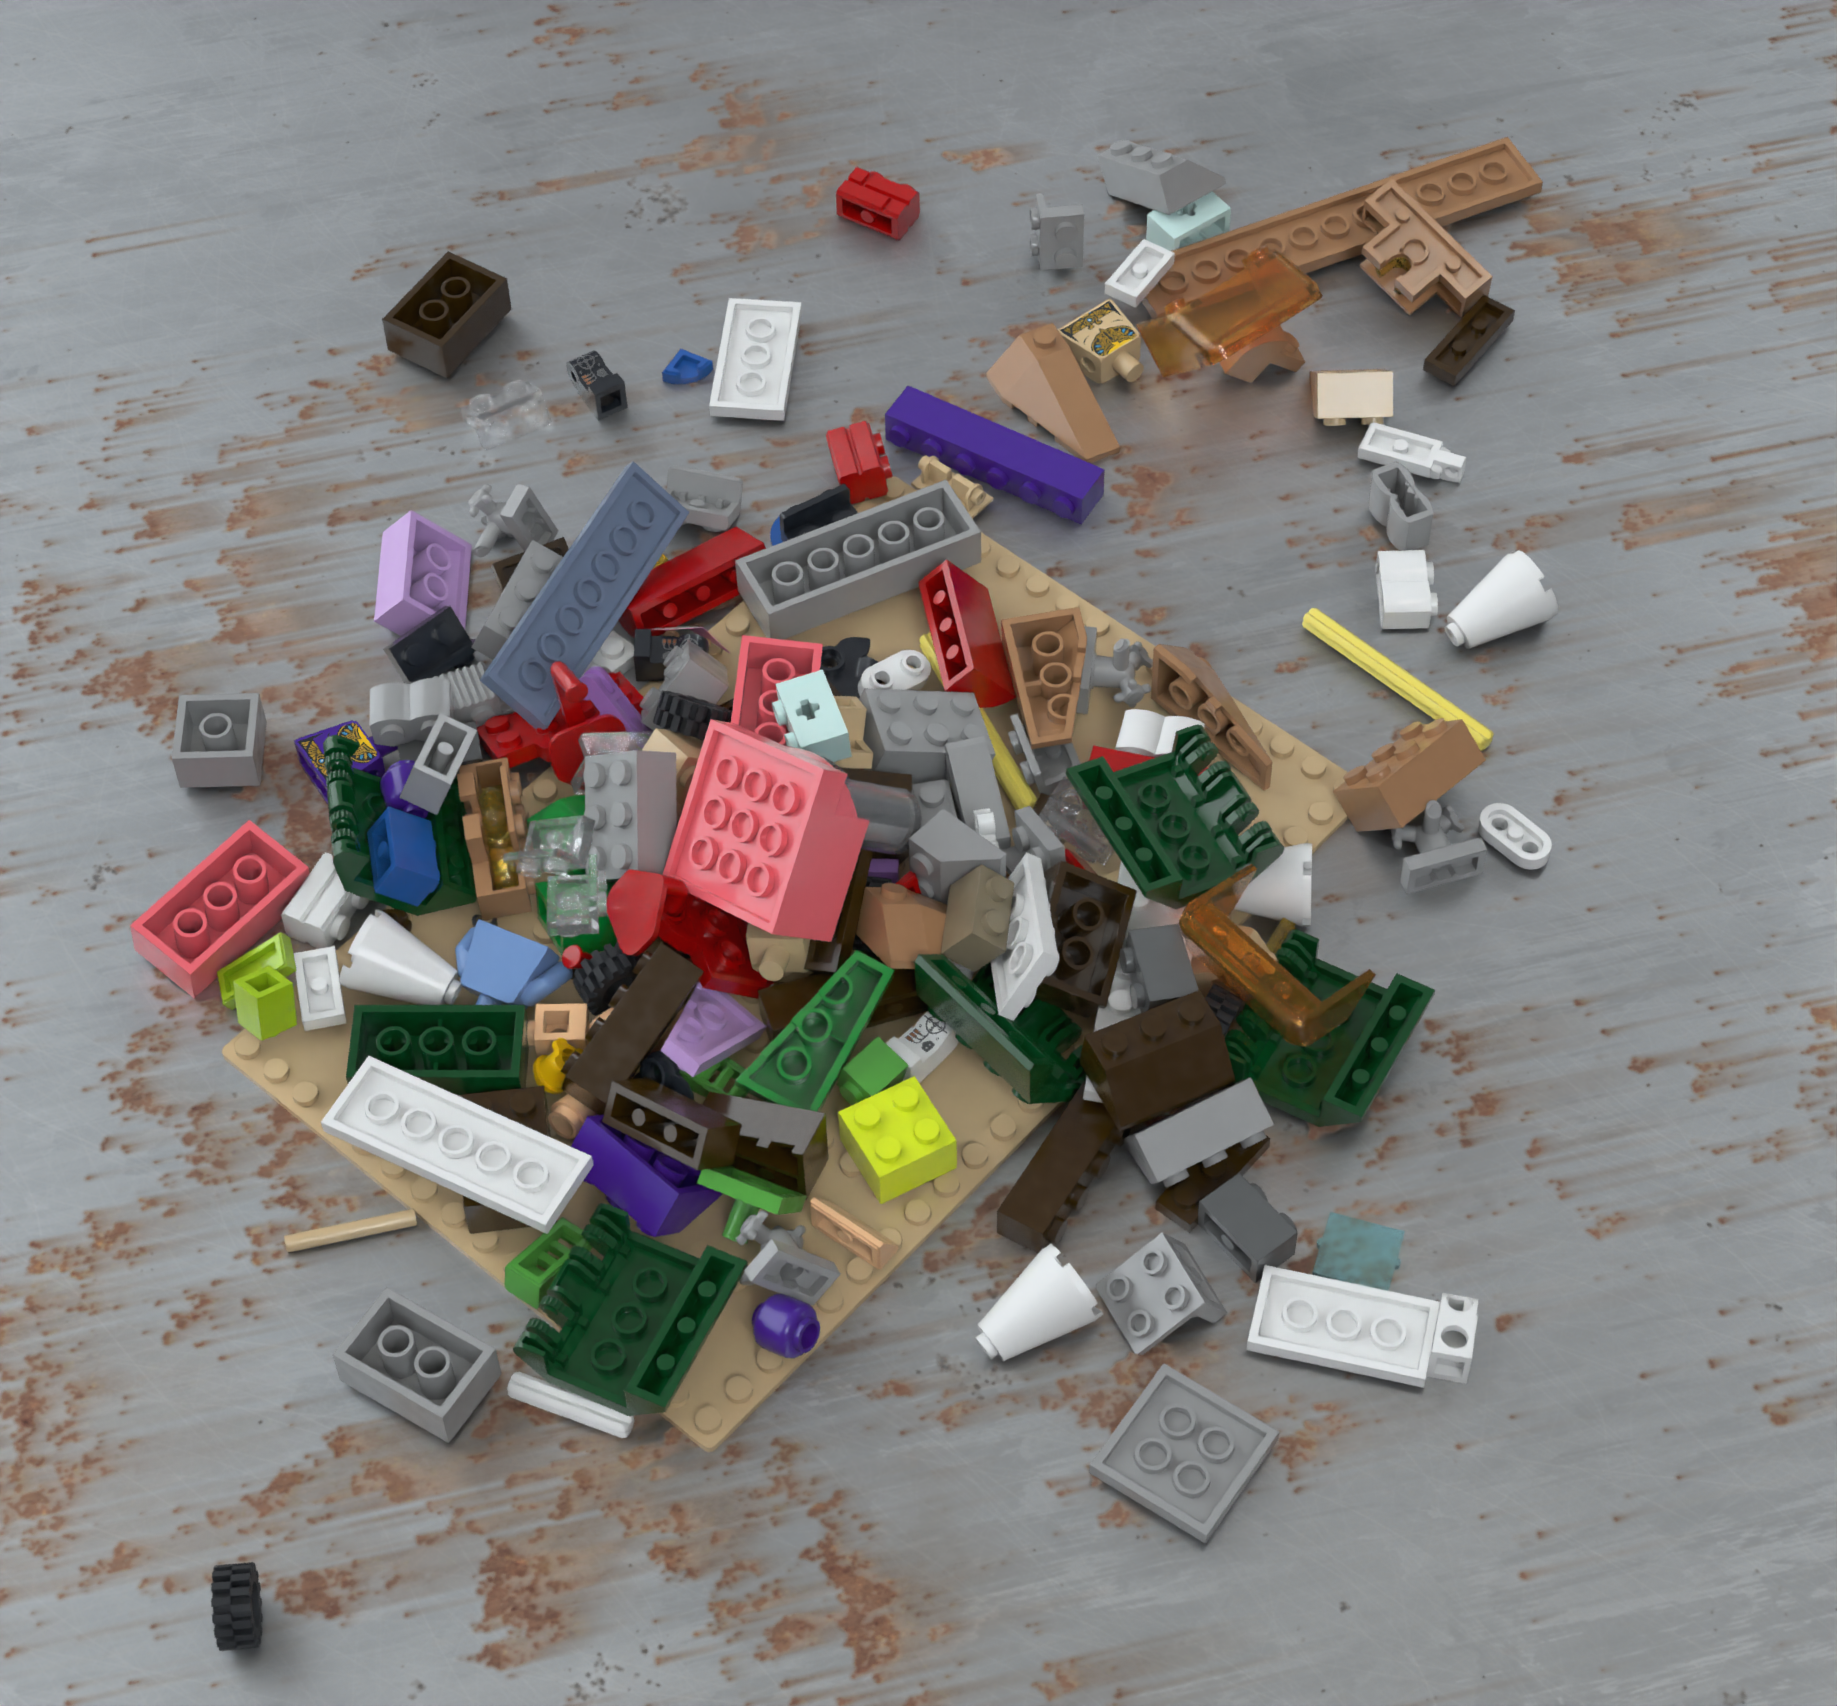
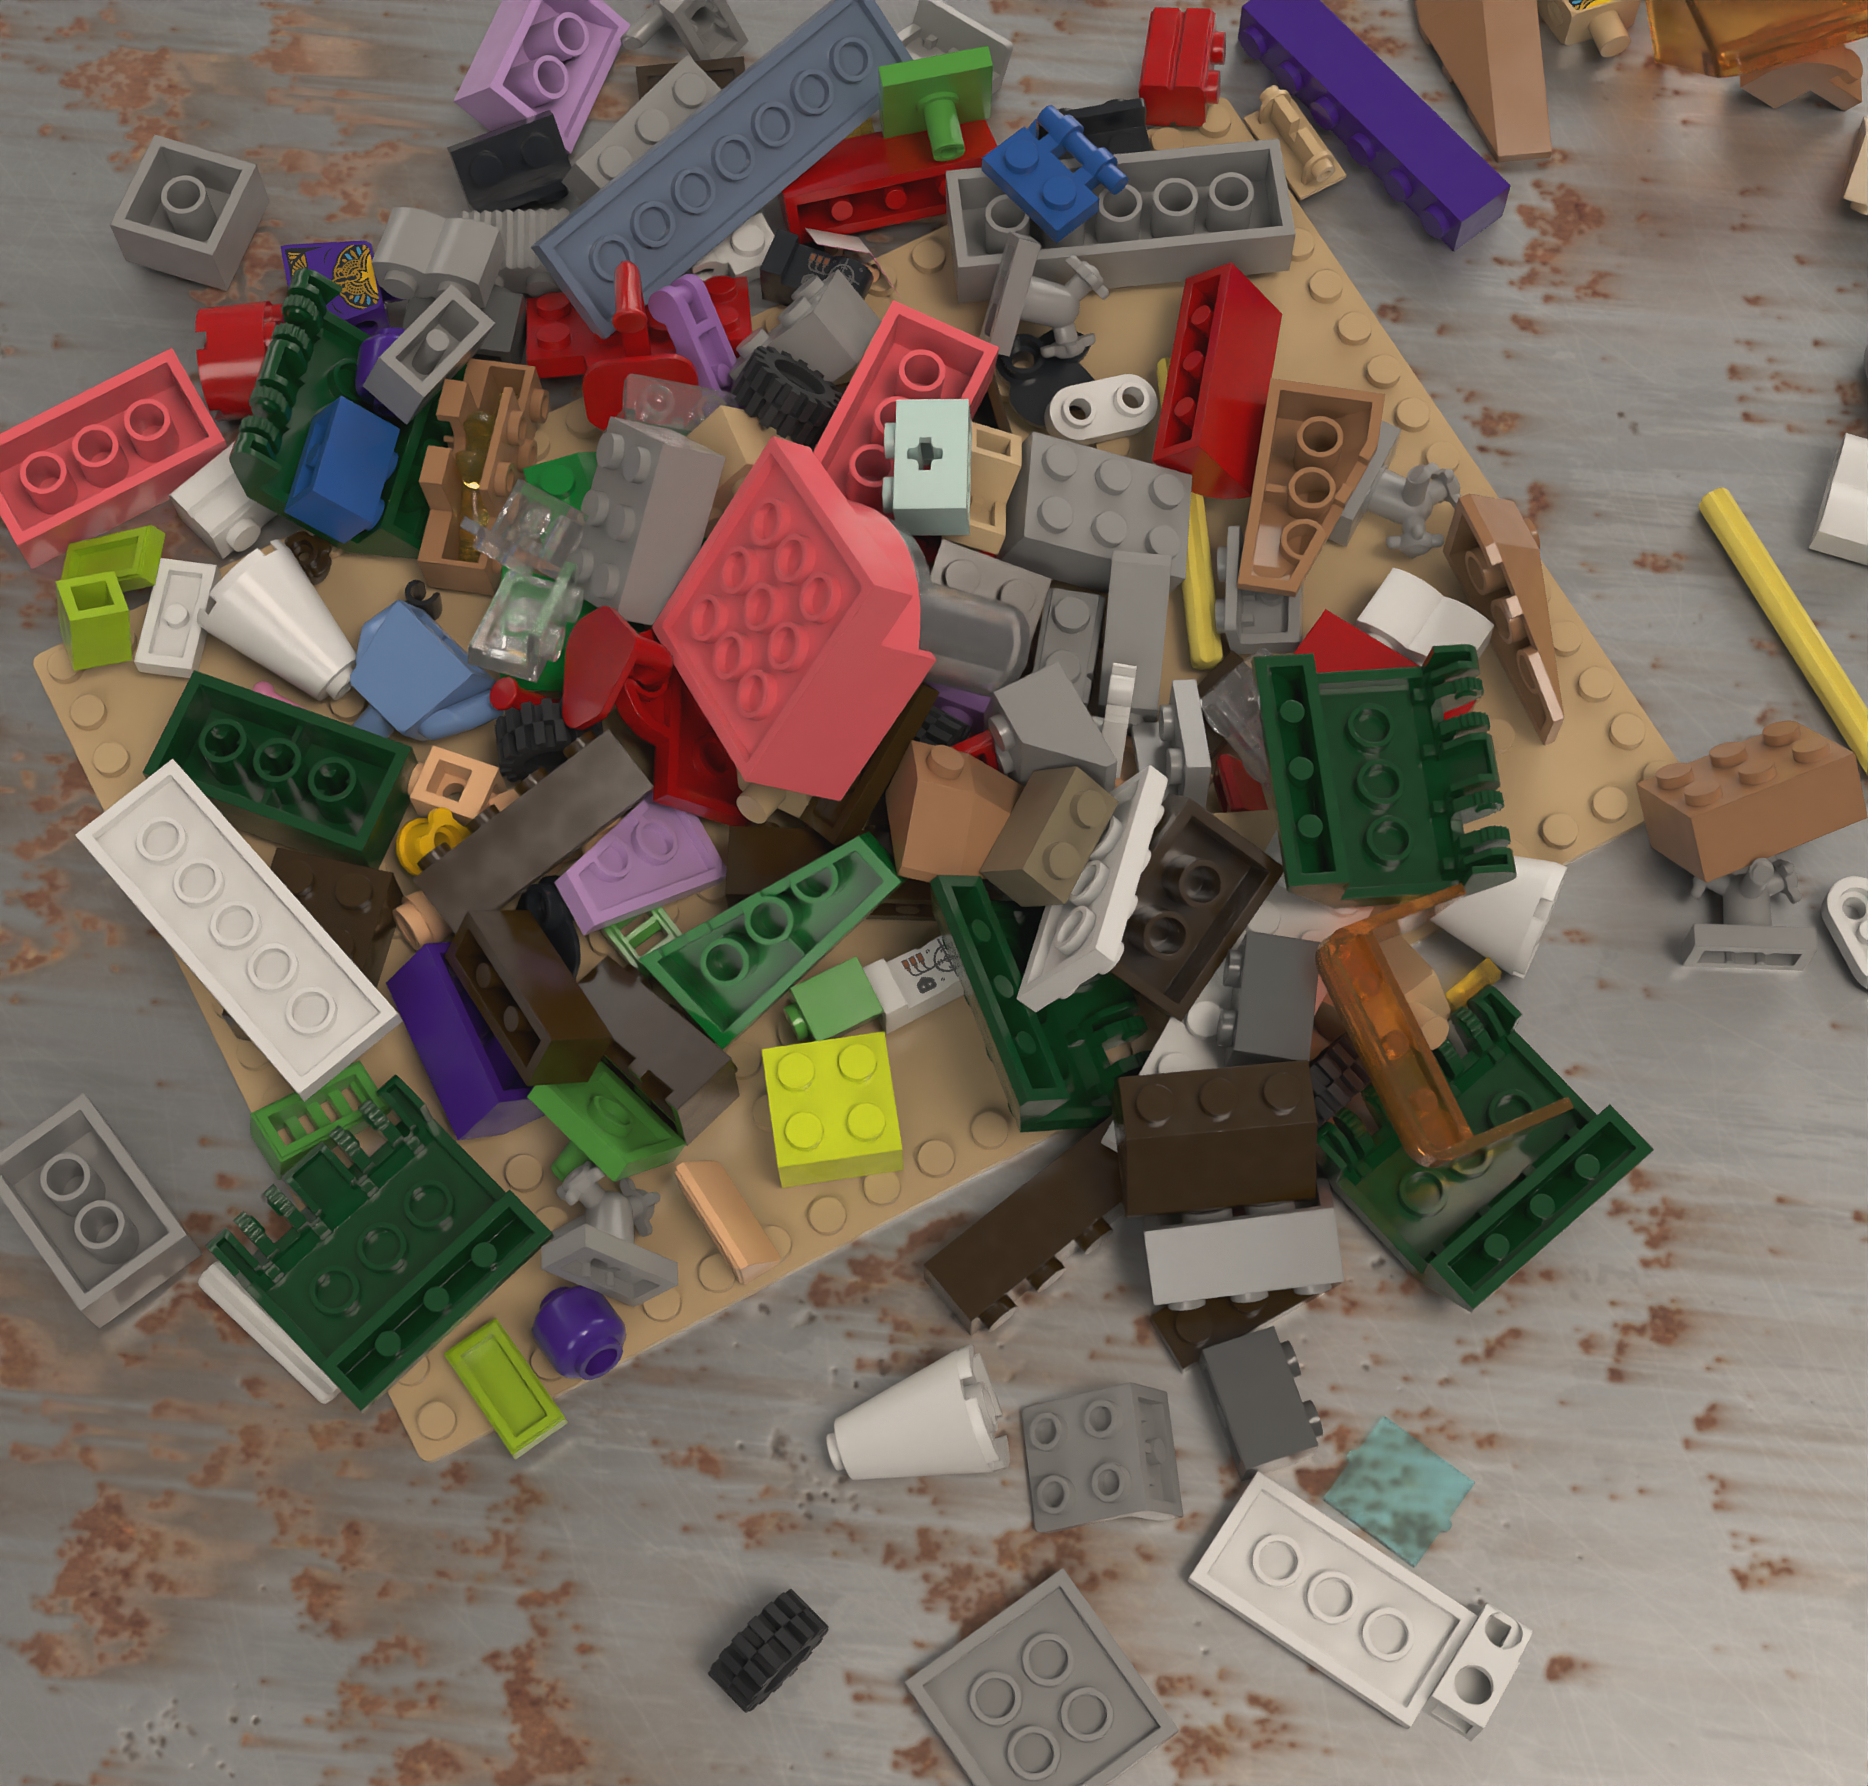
camera: 20 degrees right, 15 degrees up
tan bar [284,1208,417,1253] -> none
none -> red brick [195,301,285,422]
none -> lime tile [443,1318,568,1460]
none -> black tyre [708,1589,829,1713]
none -> bright green tile [878,46,993,162]
none -> light grey piece [979,231,1109,359]
none -> blue plate [982,105,1129,243]

